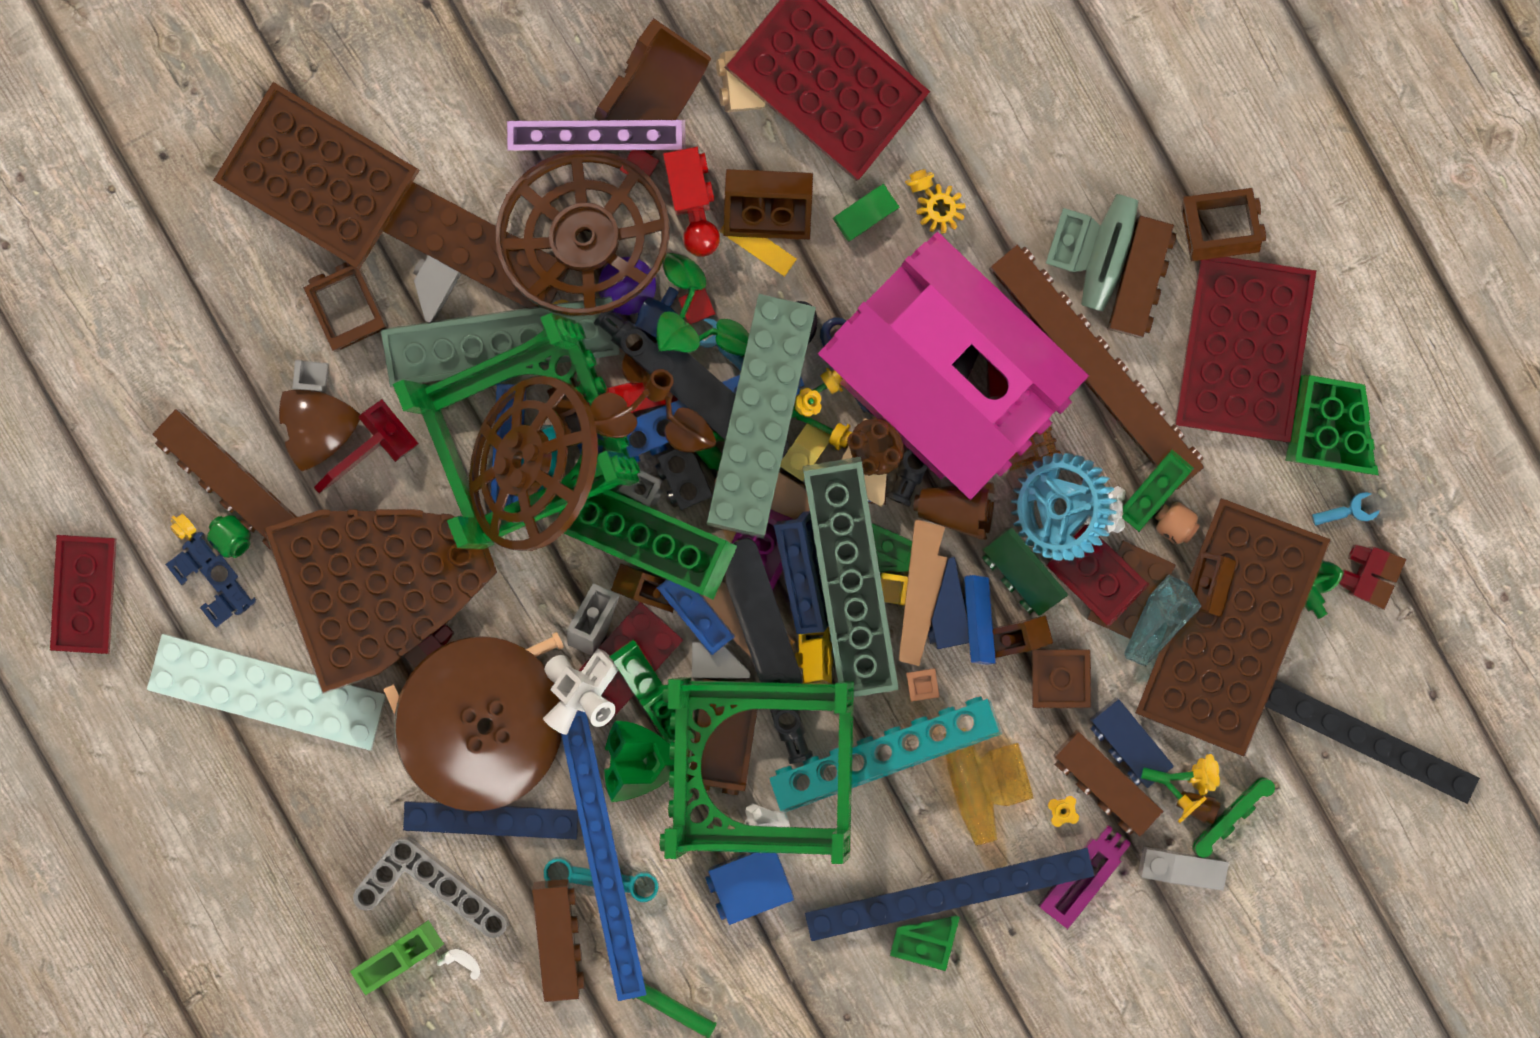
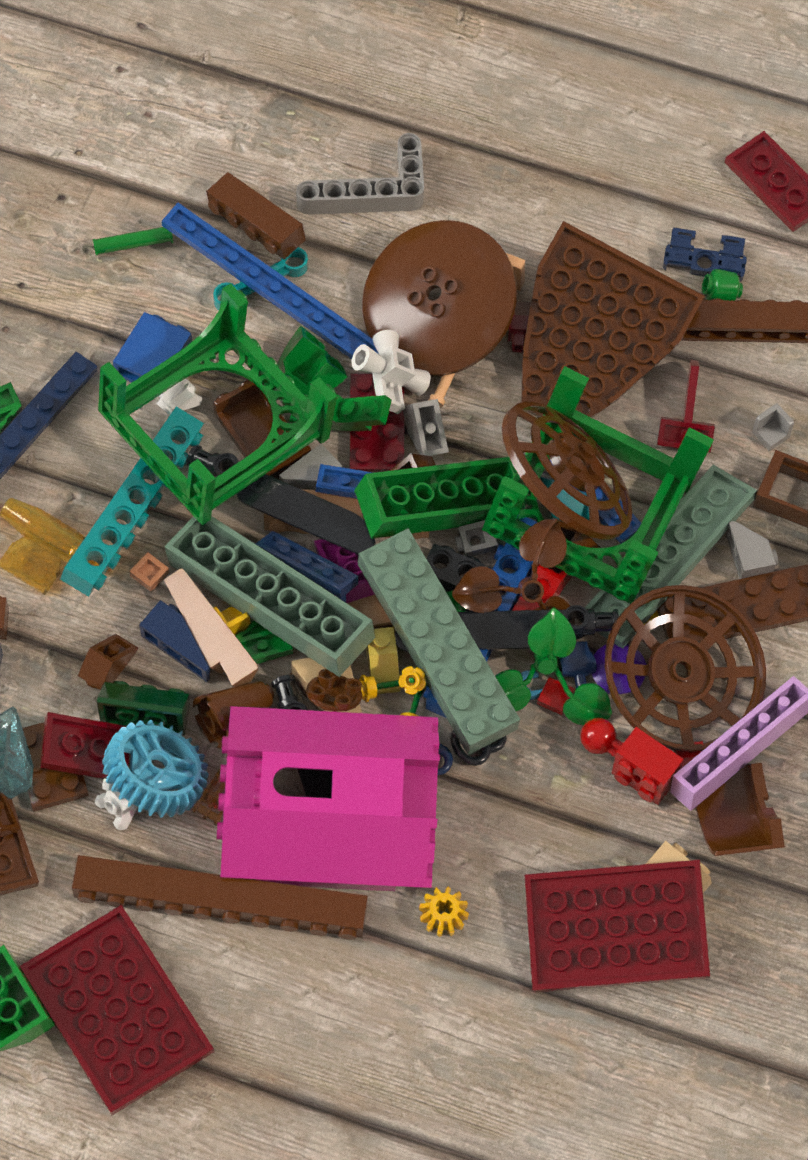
camera: 135 degrees right, 25 degrees down
light aqua plate [147,634,386,751] -> none
yellow plate [170,514,196,541] -> none
reddish brown brick [279,390,361,472] -> none
bright green slope [350,920,444,996] -> none
dark blue plate [403,801,578,840] -> none
white piece [437,949,480,980] -> none
yellow sticker [719,225,797,277] -> none
reddish brown slope [724,169,813,240] -> none
yellow piece [795,626,833,684] -> none
green slope [832,184,900,242] -> none
yellow plate [905,169,934,192] -> none
blue tile [964,575,996,665] -> none
reddish brown plate [1031,649,1091,708] -> none
sand green plate [1046,194,1139,312] -> none
reddish brown brick [1107,215,1177,339] -> none
green tile [1122,450,1194,532] -> none
nougat head [1155,501,1200,545] -> none
reddish brown window [1181,188,1266,261] -> none

